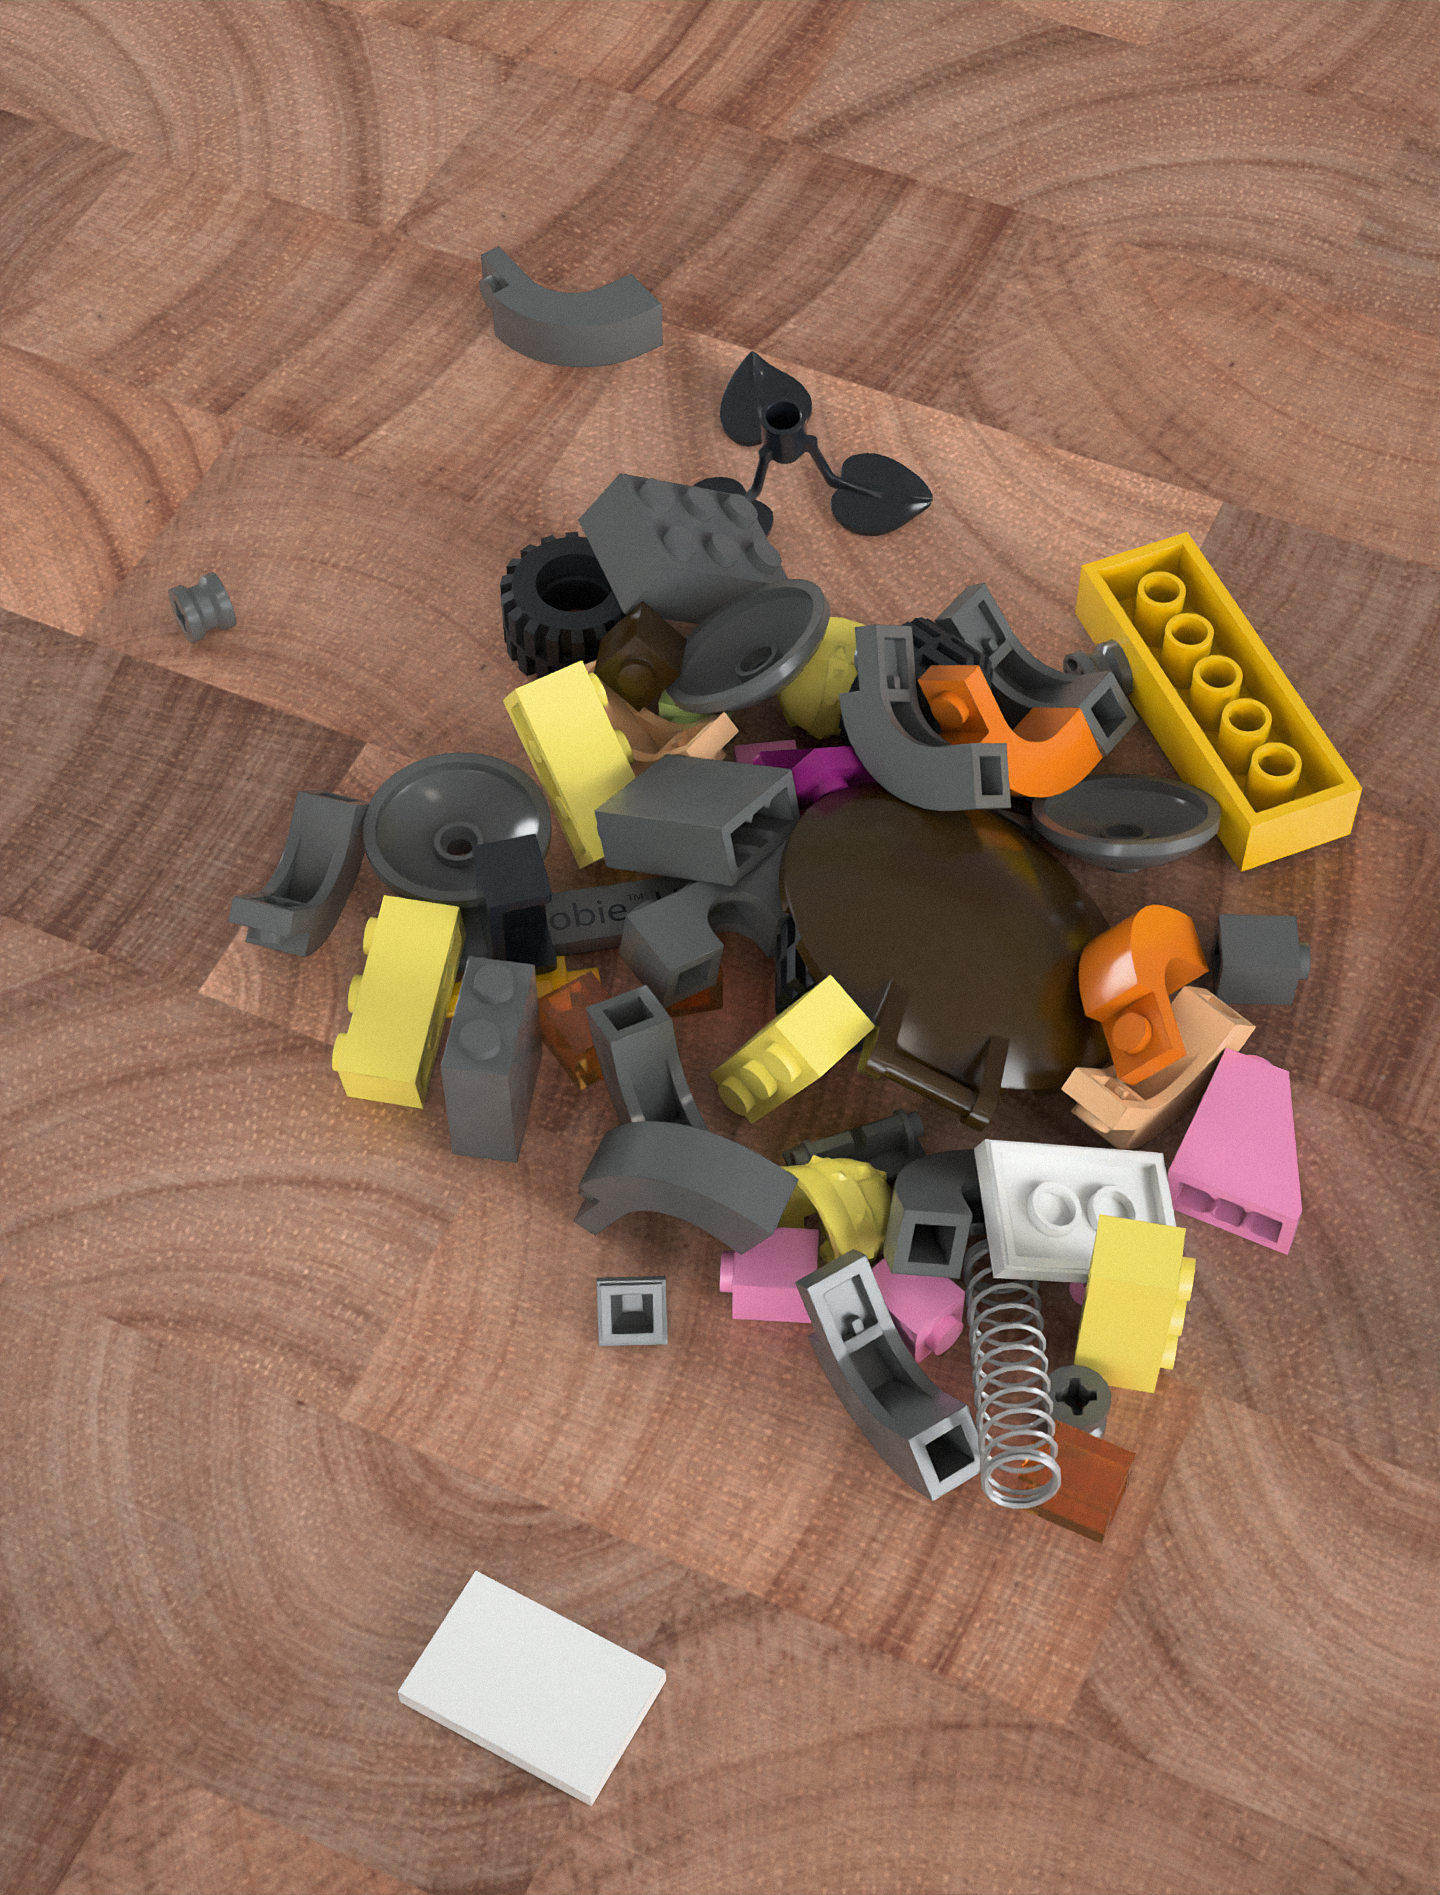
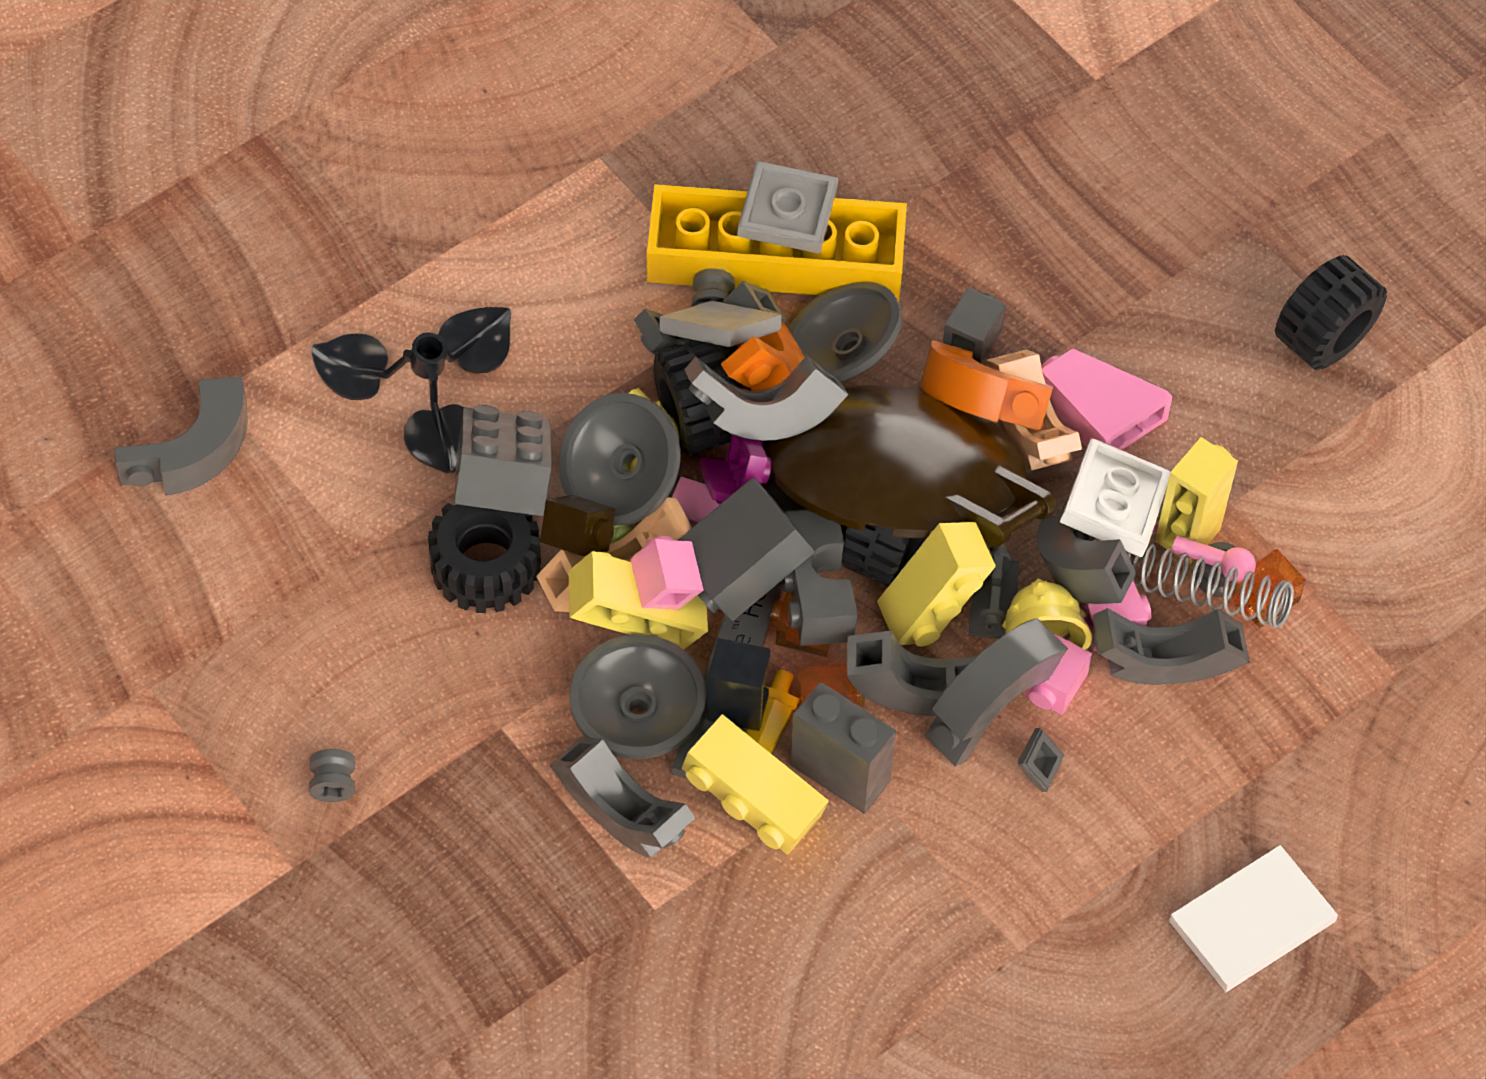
camera: 65 degrees left, 5 degrees up
none -> bright pink brick [631,536,704,610]
none -> light grey tile [660,301,781,347]
none -> light grey tile [737,161,839,254]
none -> bright pink bar [1172,535,1256,583]

